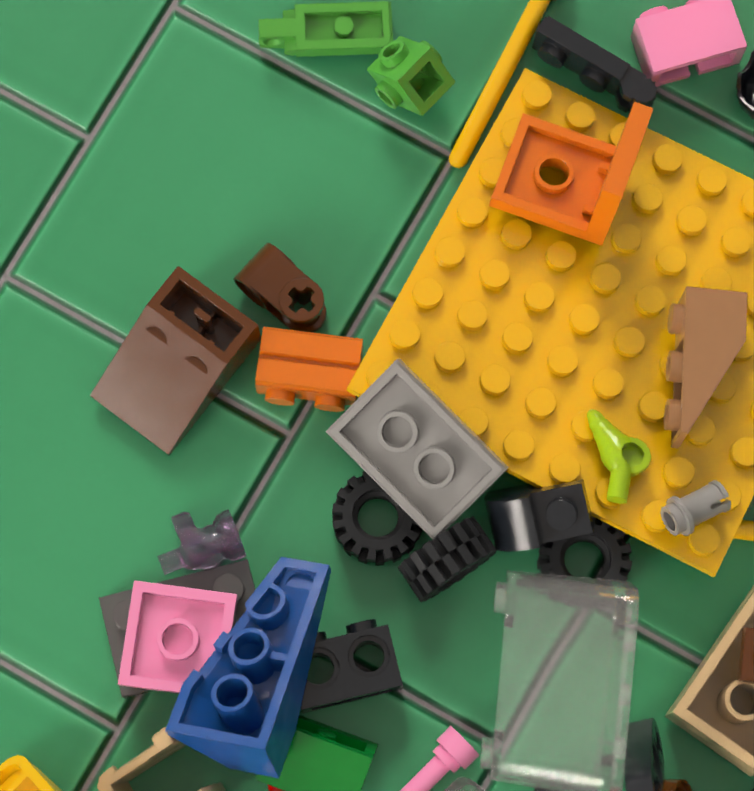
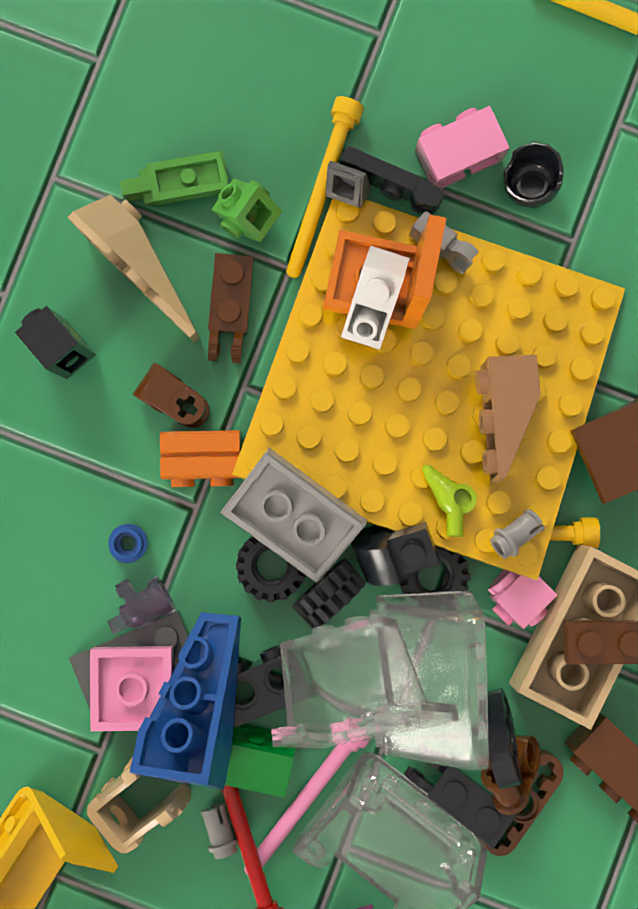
camera: 10 degrees left, 10 degrees up
reddish brown slope [90,266,261,456] -> none
none -> black brick [15,306,96,379]
none -> tan wedge [67,195,200,343]
none -> blue plate [108,524,148,563]
none -> reddish brown hinge [208,253,254,364]
none -> clear windscreen [271,616,459,749]
none -> dark grey slope [325,161,371,208]
none -> white slope [341,246,410,350]
none -> light grey bar [409,211,479,274]
none -> bright pink brick [488,570,557,629]

